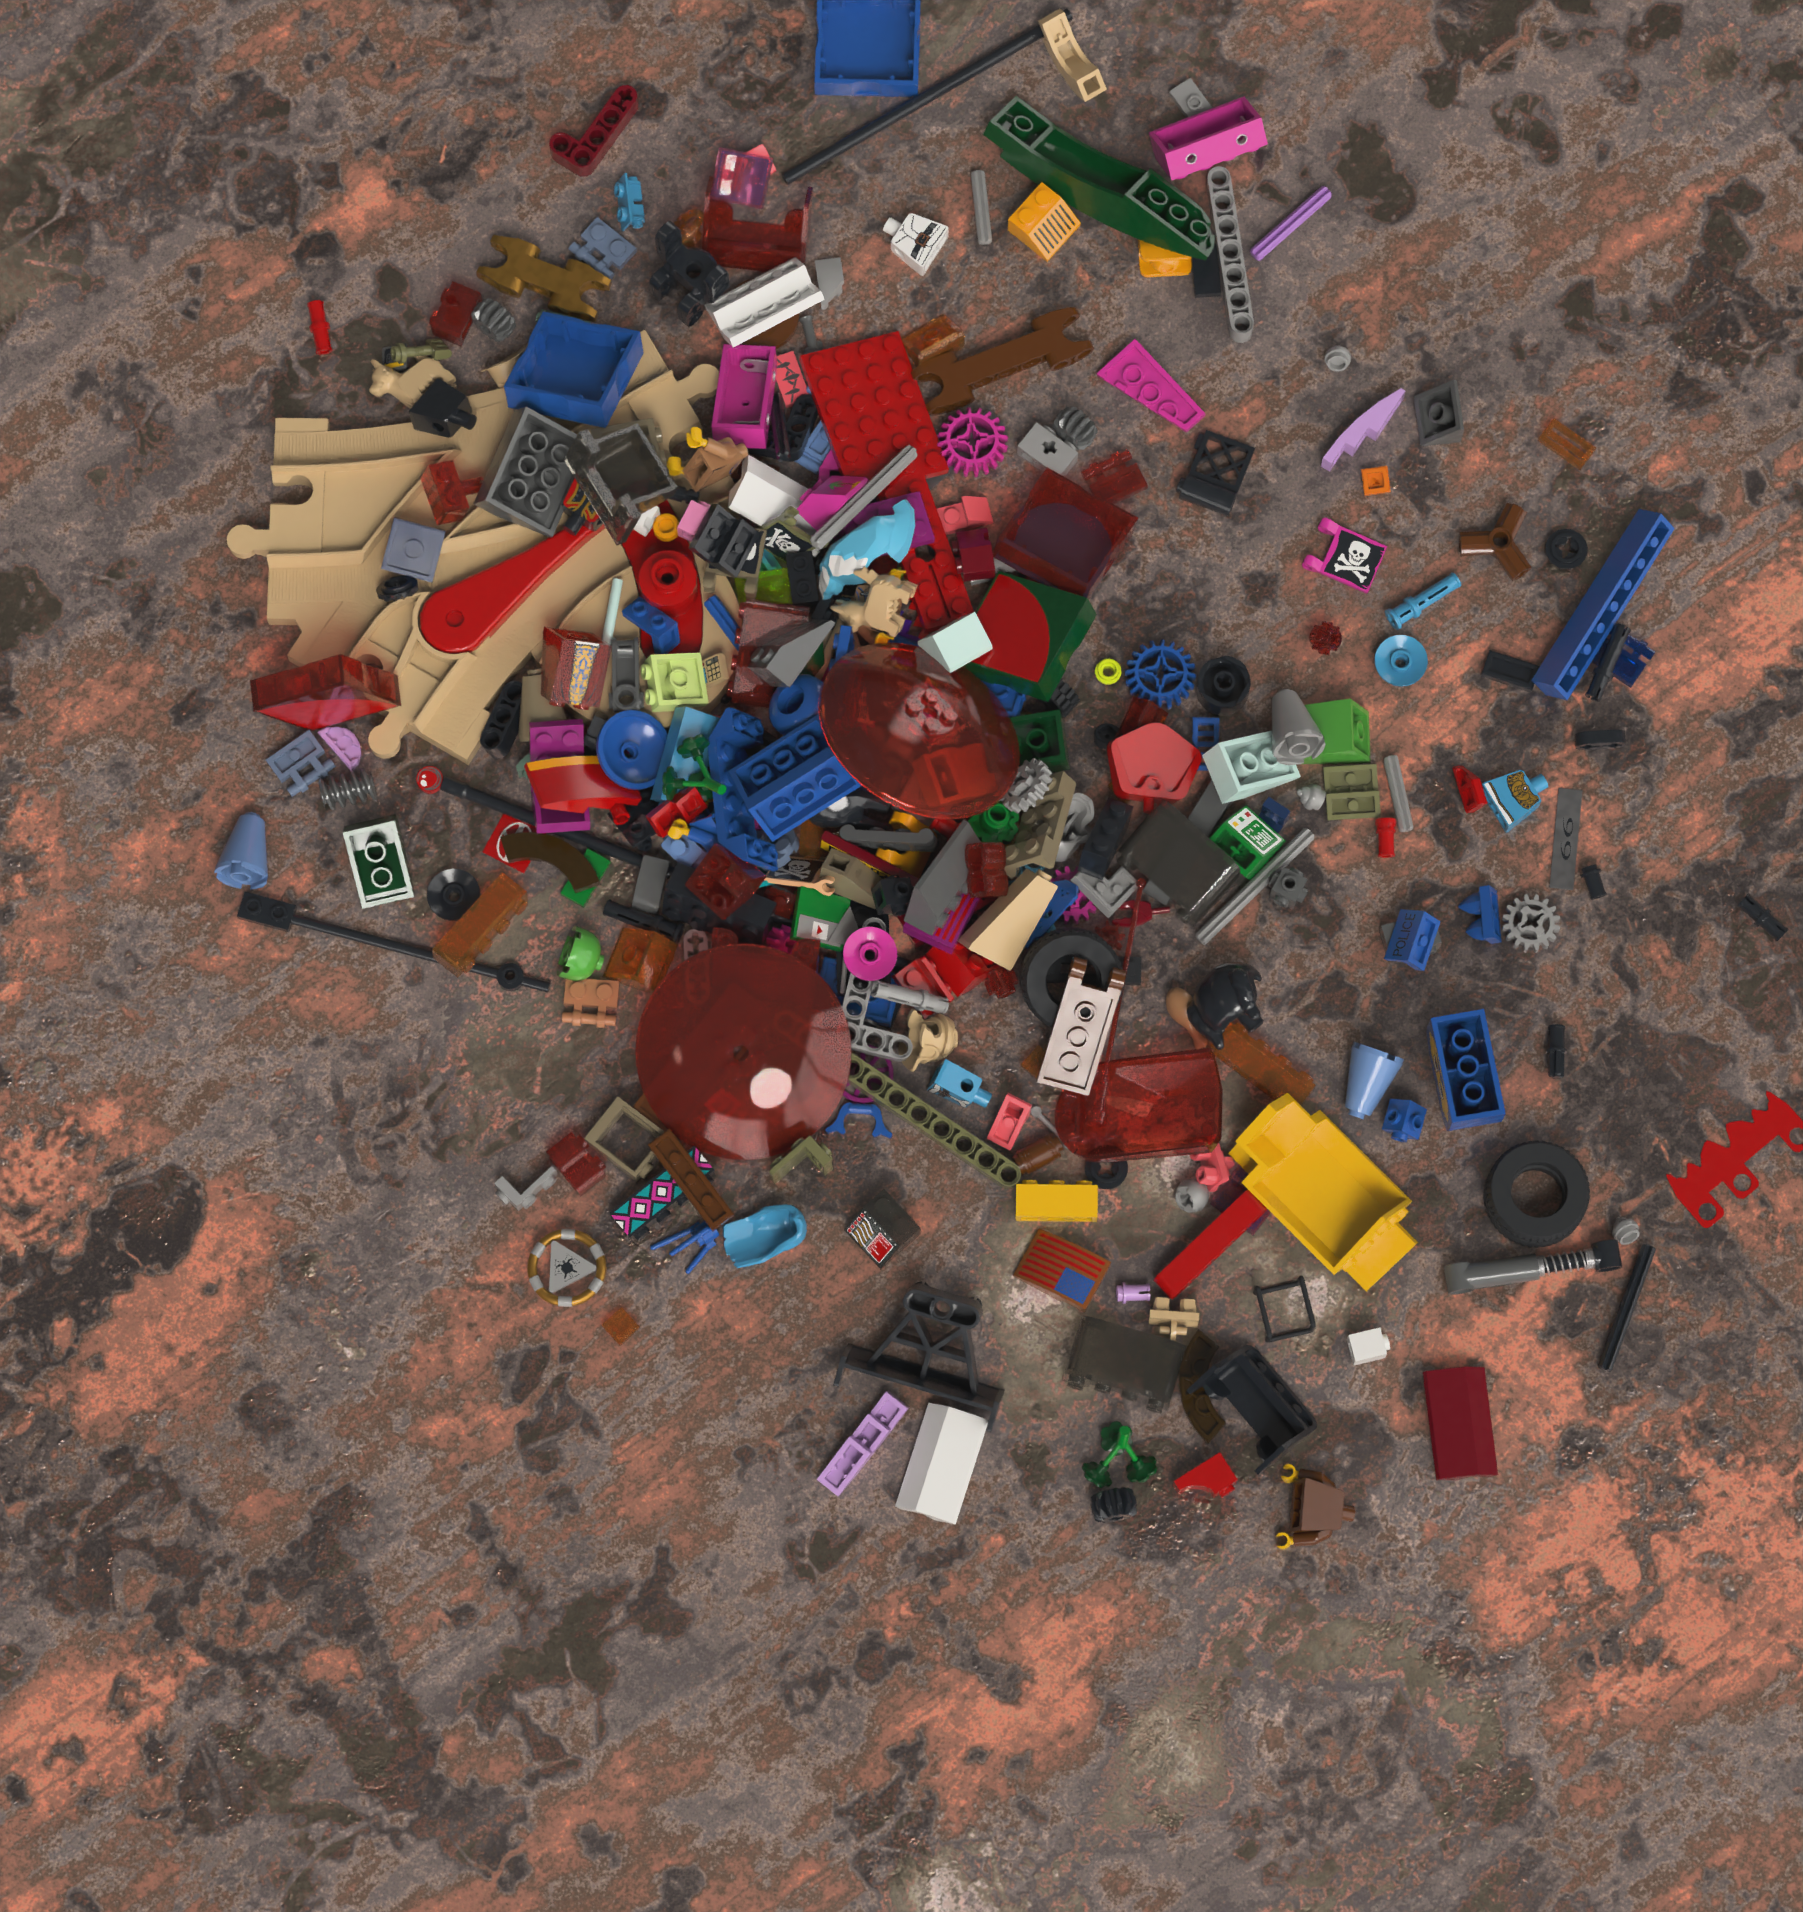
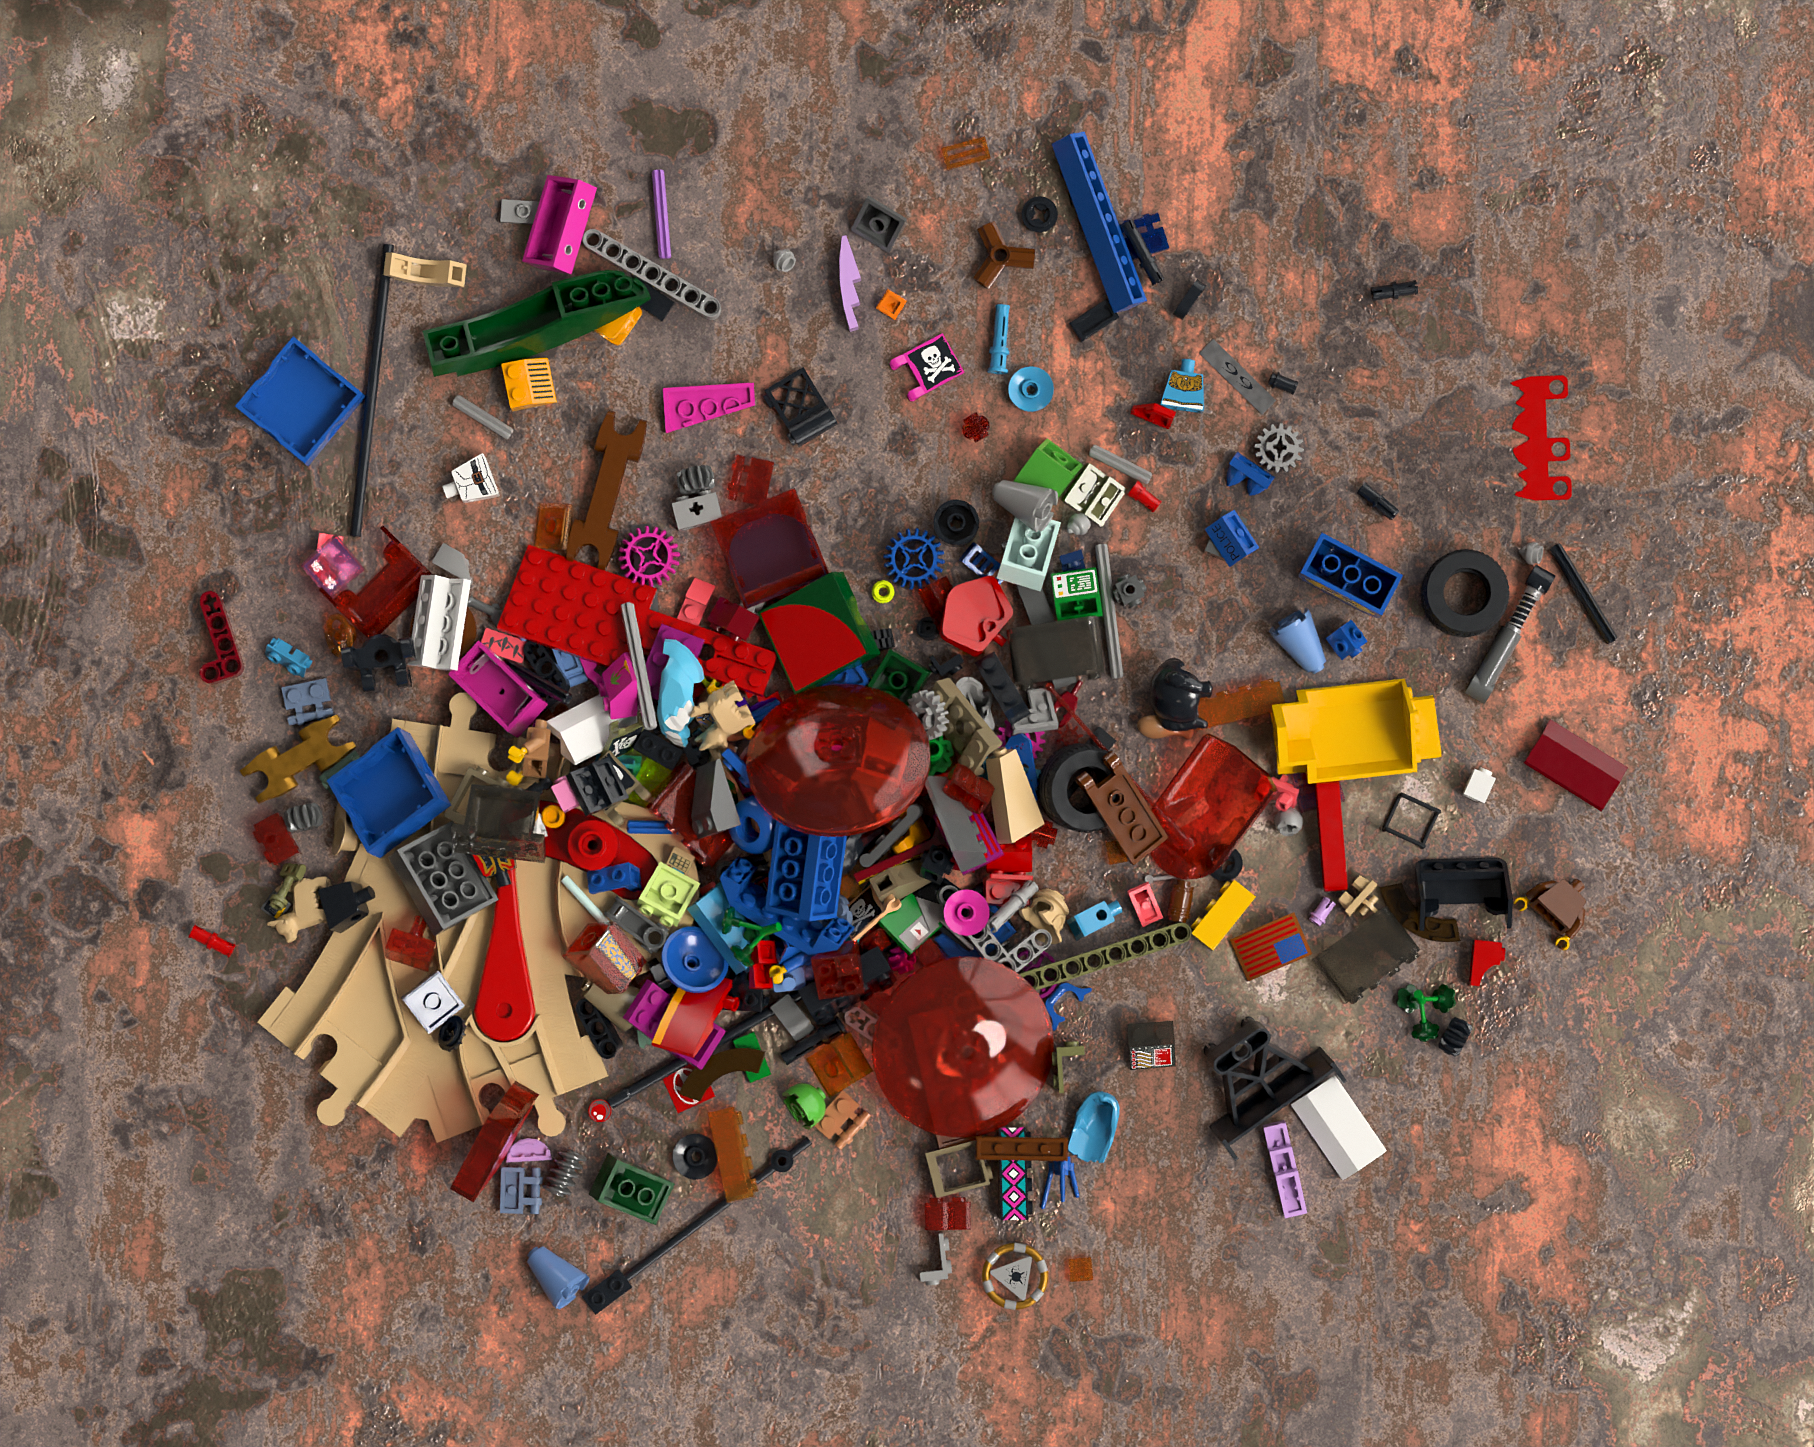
camera: 50 degrees left, 10 degrees up
light aqua slope [918,612,993,673] -> none
none -> black bracket [928,654,964,678]

